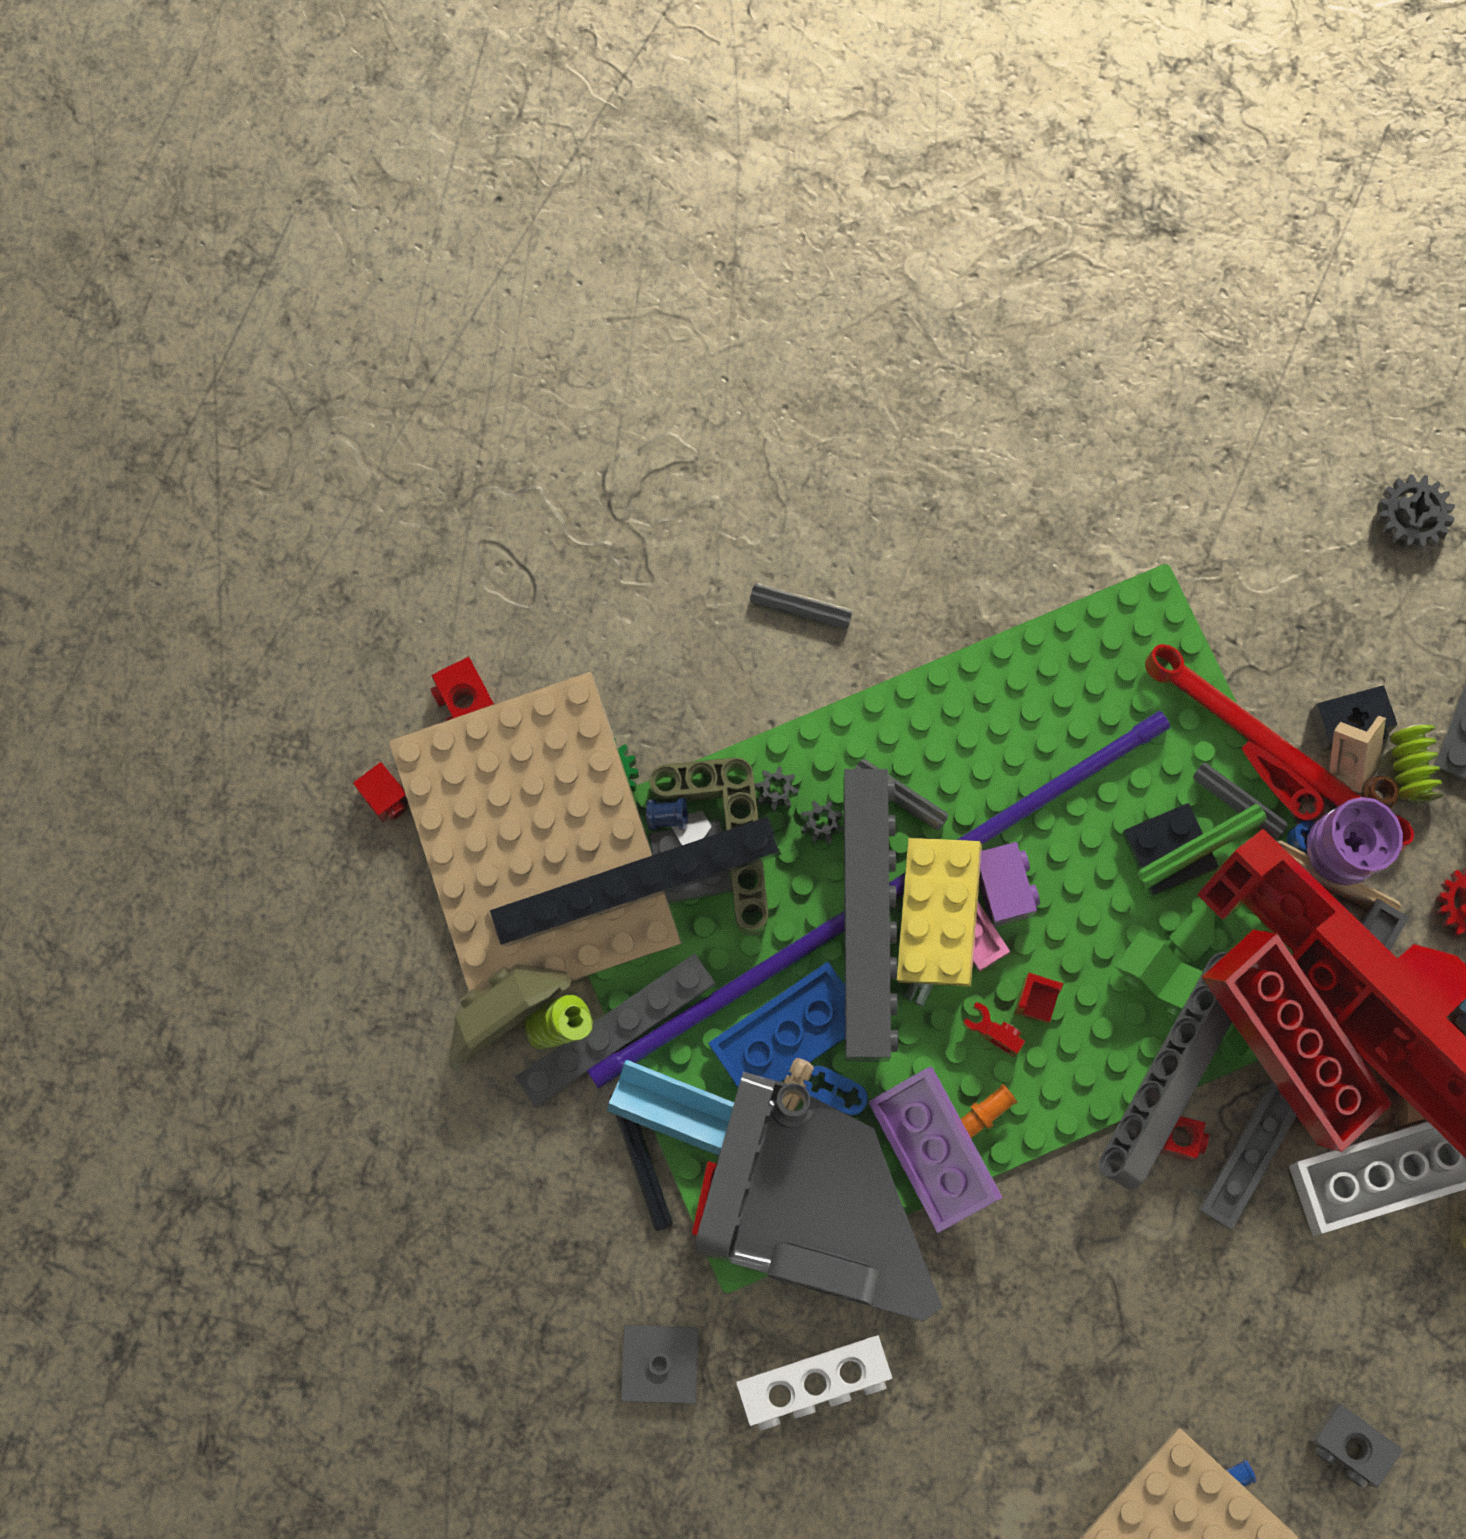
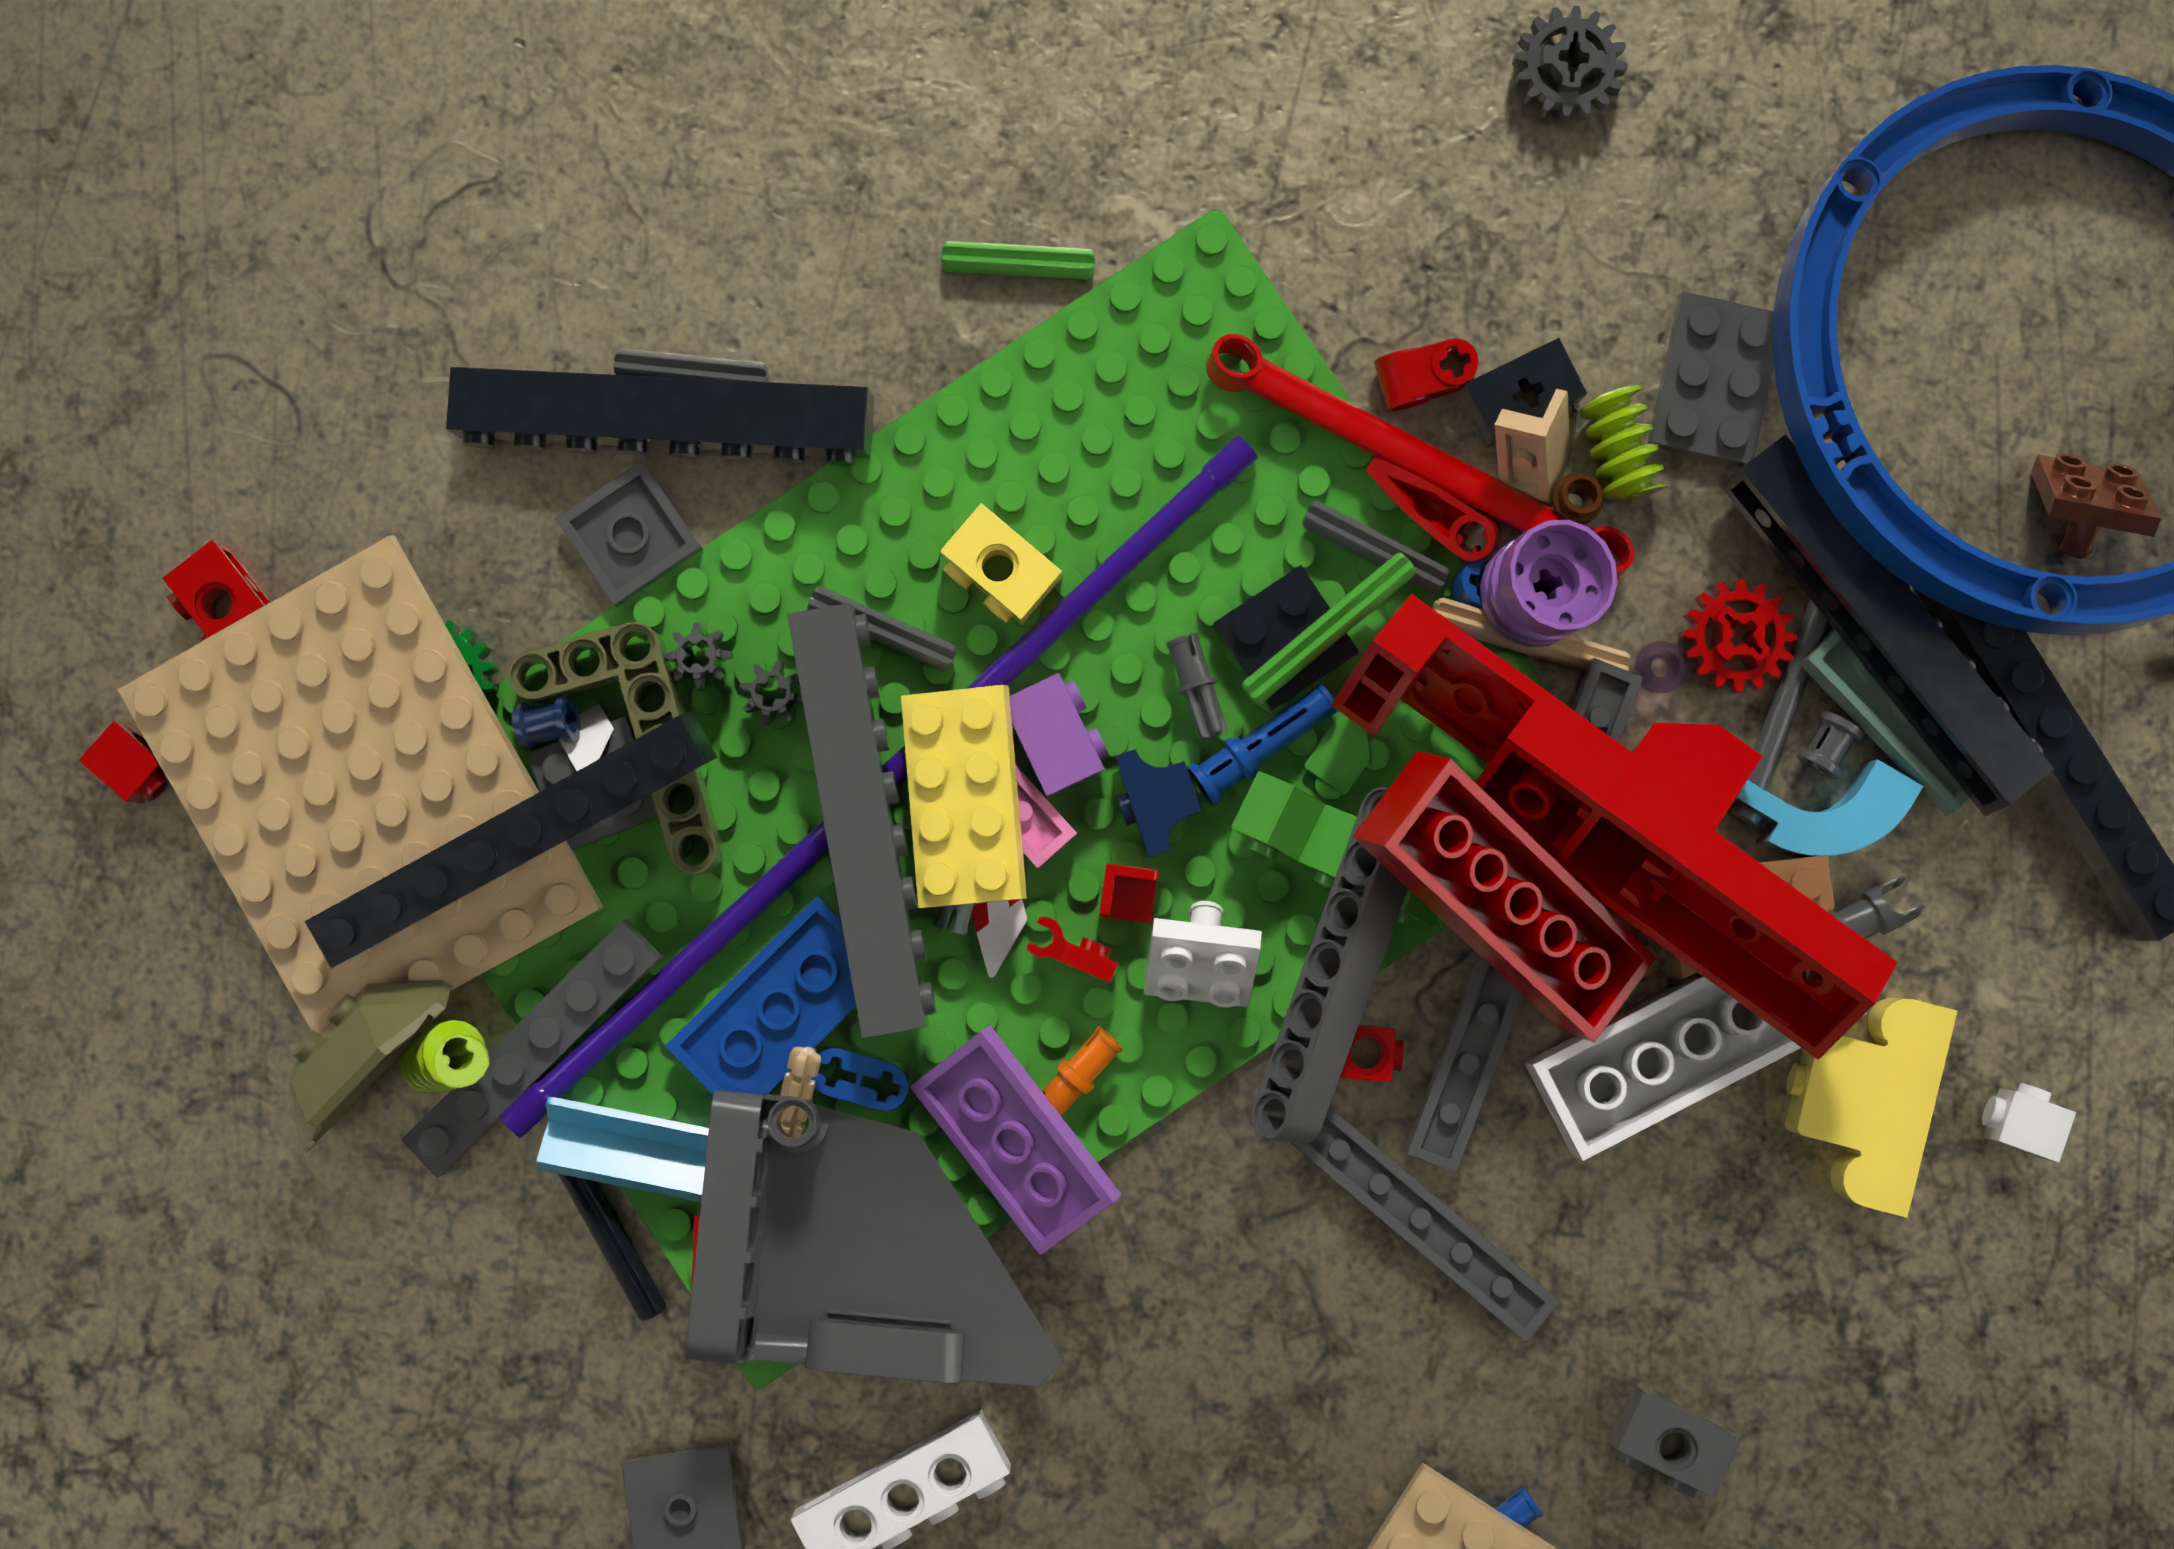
camera: 10 degrees left, 10 degrees up
none -> black brick [446,367,874,466]
none -> dark grey plate [556,461,703,607]
none -> light yellow brick [940,503,1063,625]
none -> bright green axle [941,241,1095,280]
none -> white sticker [972,899,1027,978]
none -> dark blue brick [1115,749,1201,858]
none -> white plate [1143,901,1262,1007]
none -> dark grey axle [1166,633,1227,740]
none -> blue pin [1187,683,1339,806]
none -> dark grey plate [1290,1107,1560,1342]
none -> red piece [1374,338,1479,412]
none -> clear purple plate [1633,641,1687,694]

